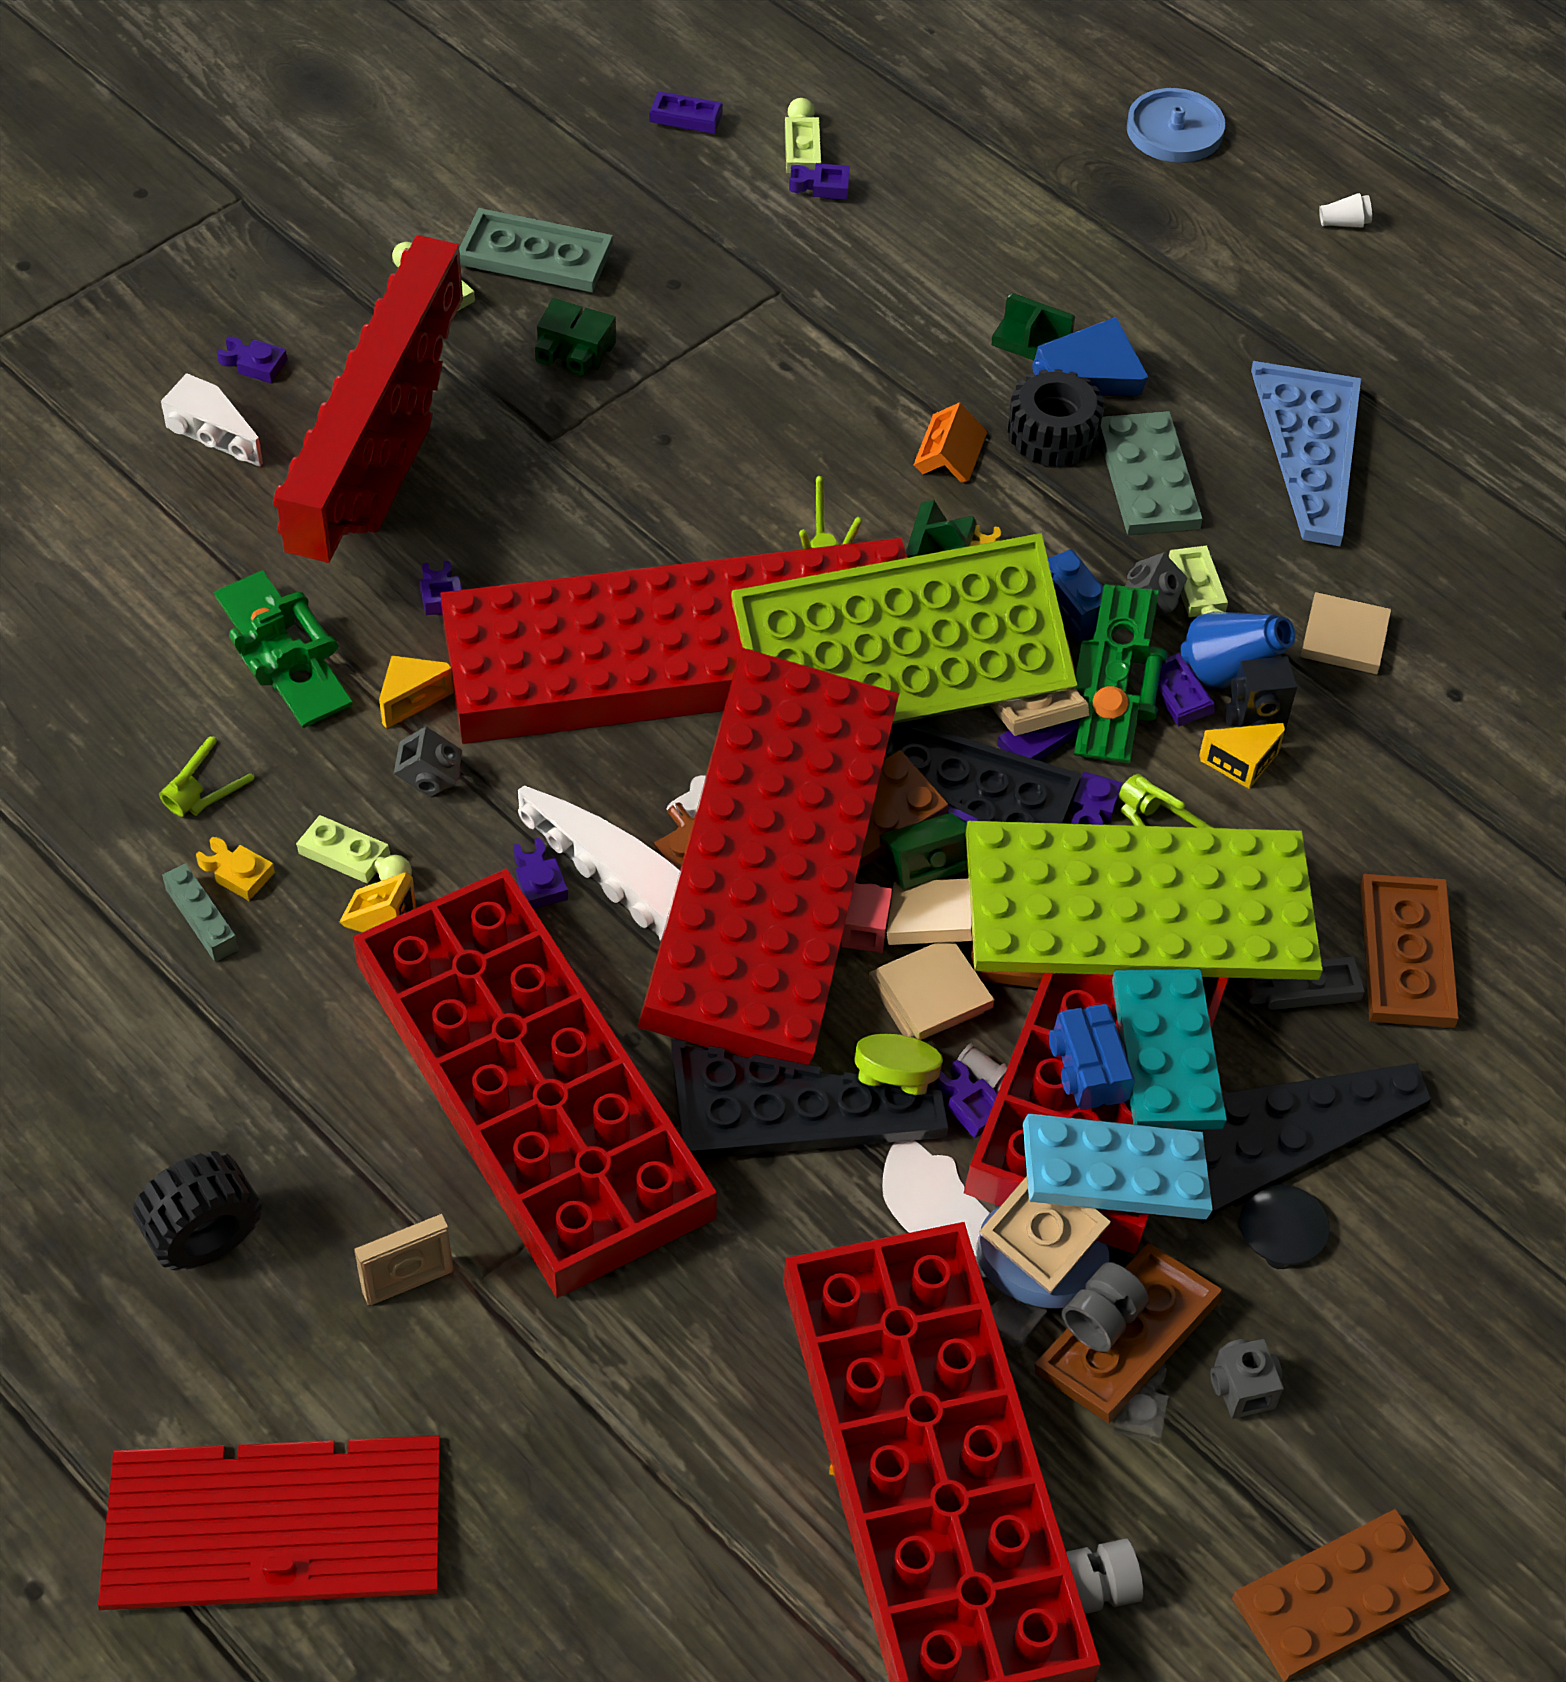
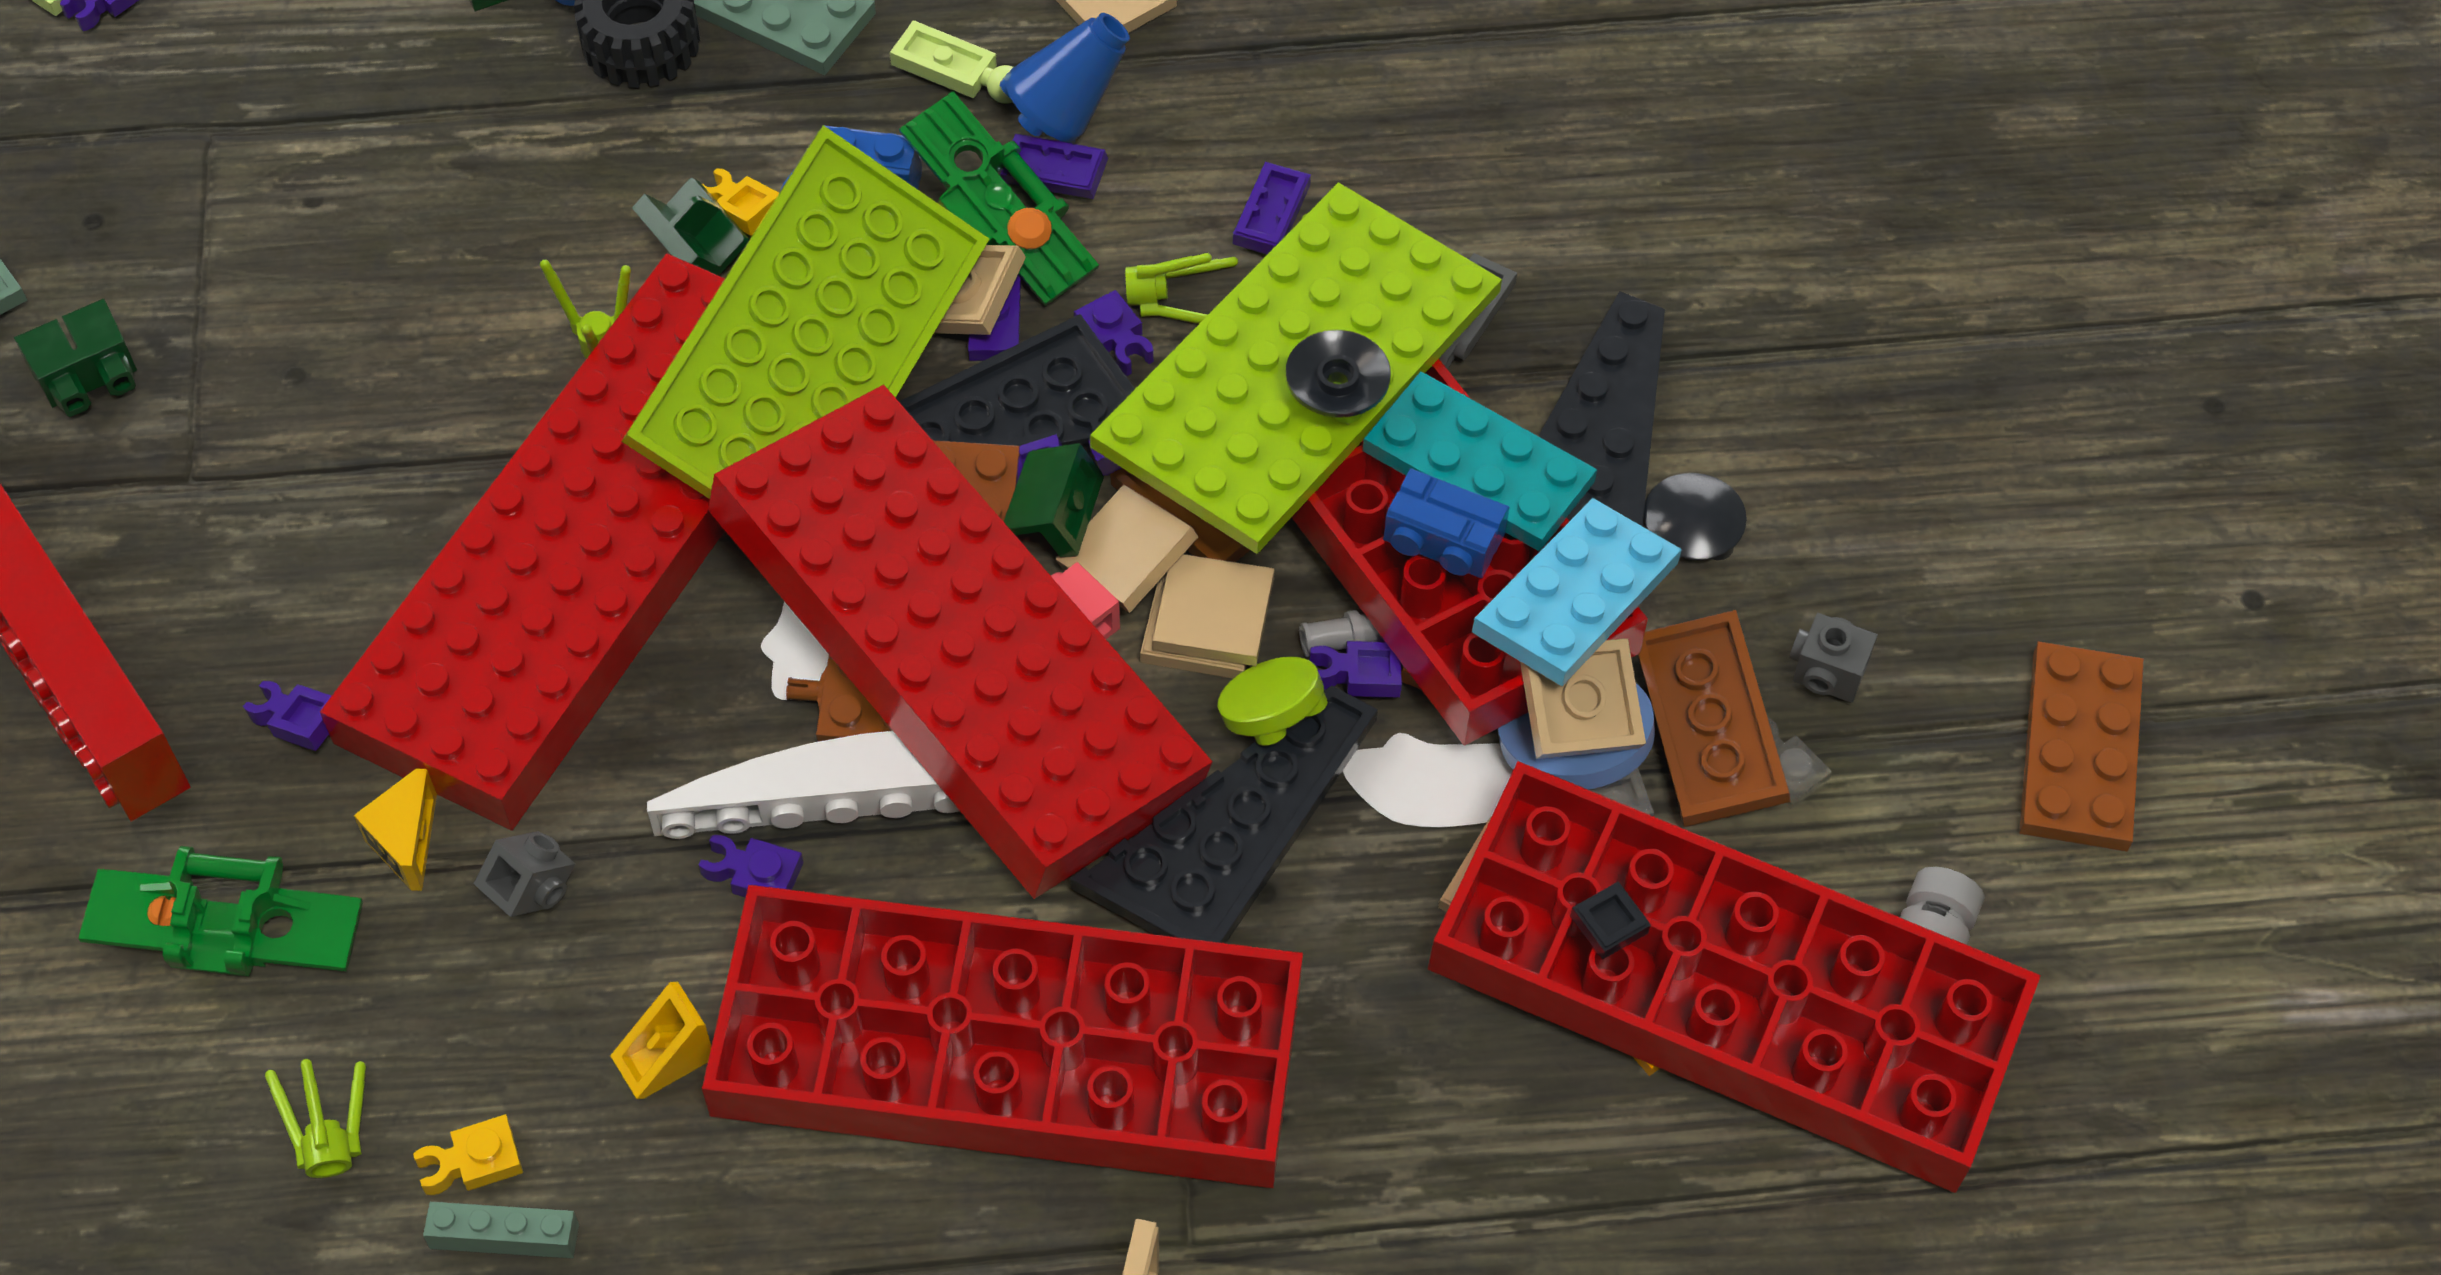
camera: 50 degrees left, 5 degrees up
yellowish green plate [296,815,412,884] -> none
orange panel [913,402,987,483] -> none
dark grey wheel [1062,1263,1149,1352] -> none
dark grey brick [1125,552,1188,617] -> none
yellow slope [1199,723,1285,789] -> none
black brick [1225,656,1298,737] -> none
dark orange plate [1360,874,1459,1028] -> none
none -> dark purple plate [1233,162,1311,254]
none -> black dish [1286,330,1391,417]
none -> black tile [1570,881,1651,960]

